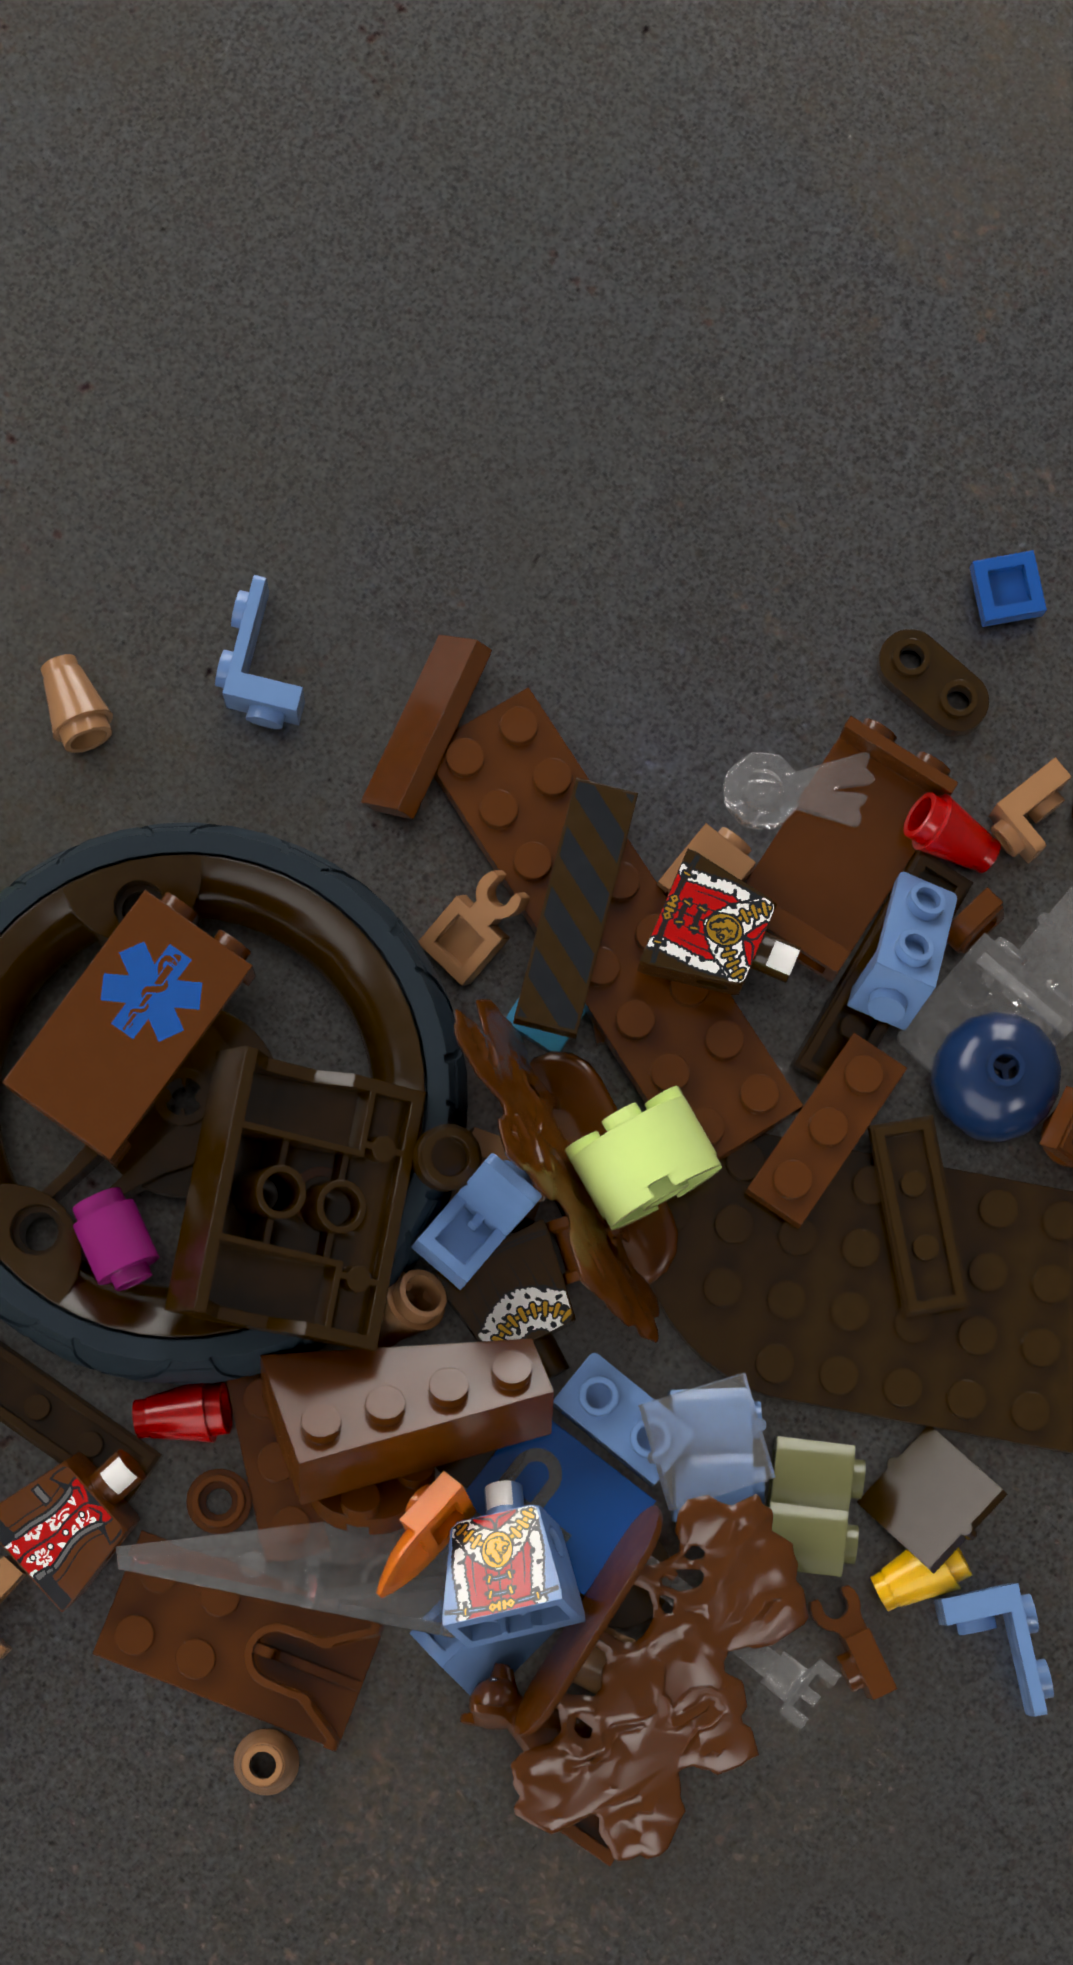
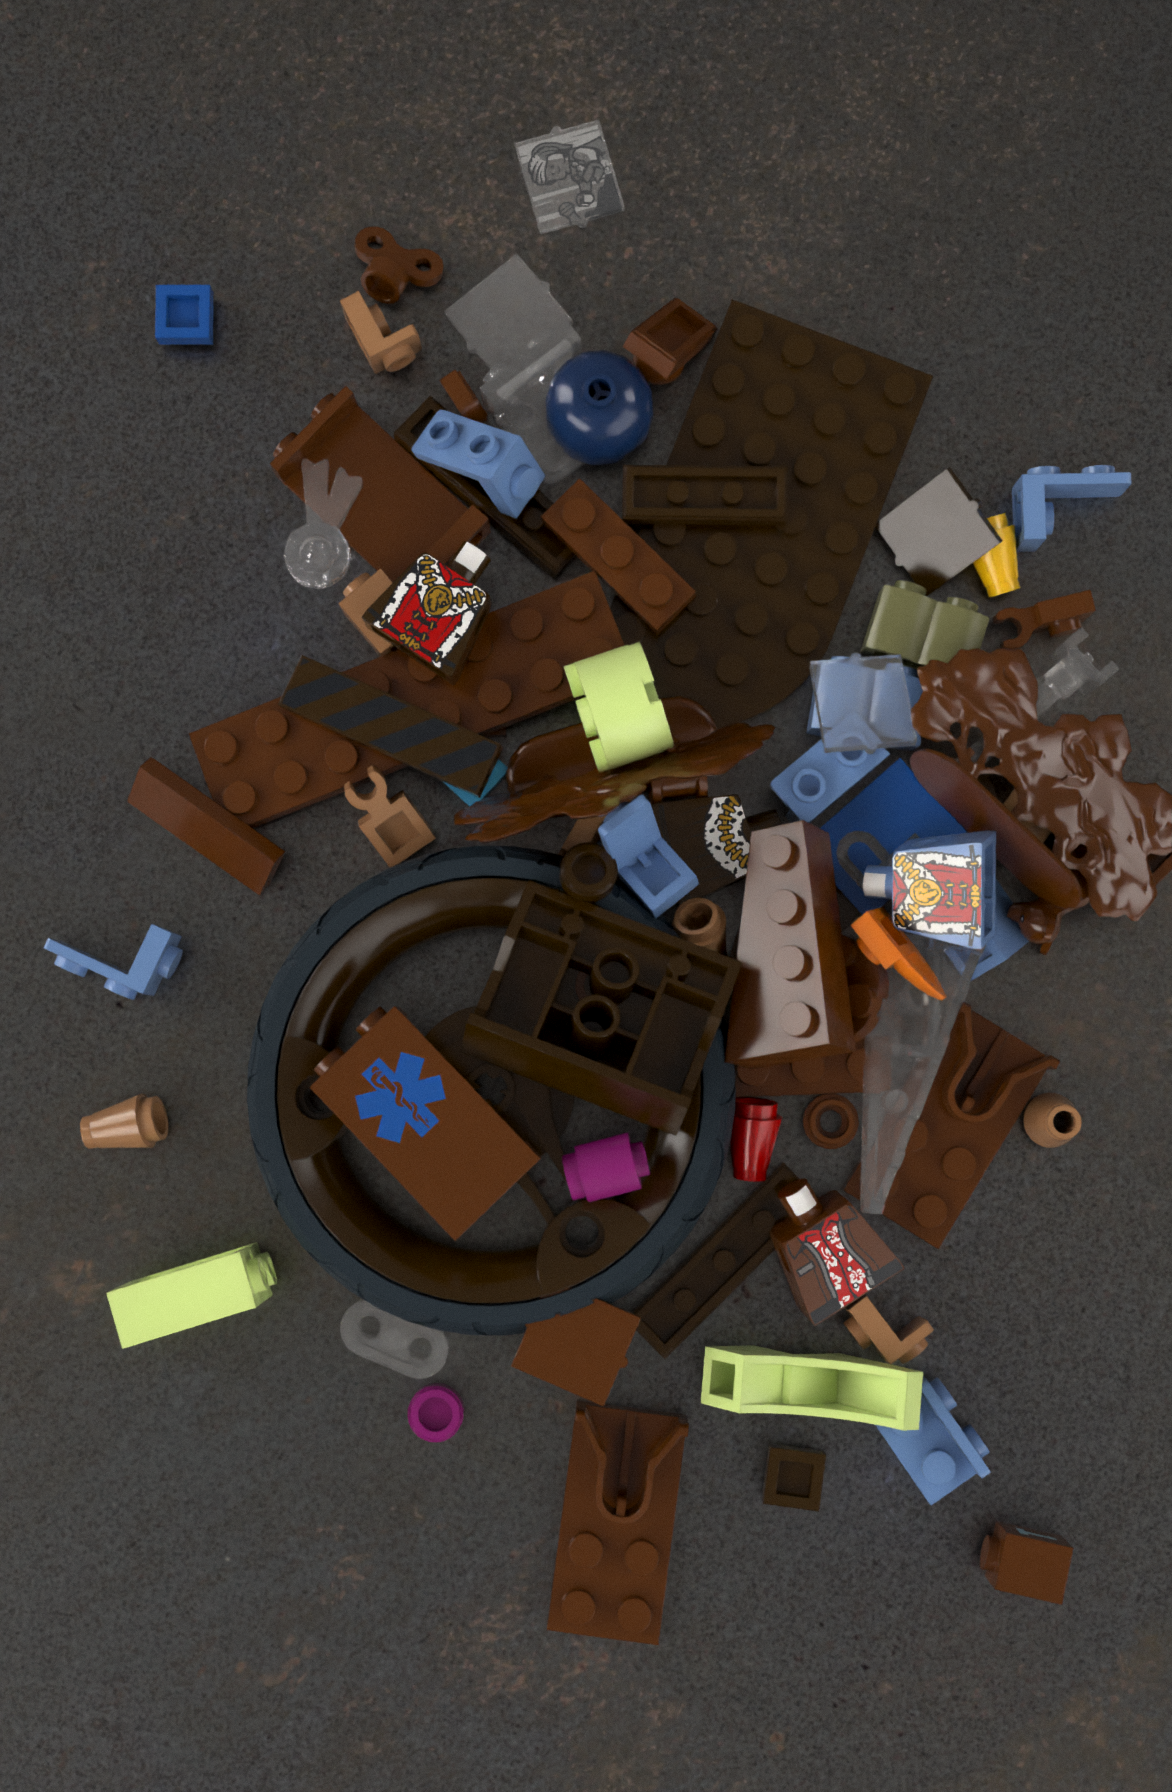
camera: 70 degrees left, 5 degrees up
dark brown plate [877,629,989,737] -> none
red cone [903,792,1001,873] -> none

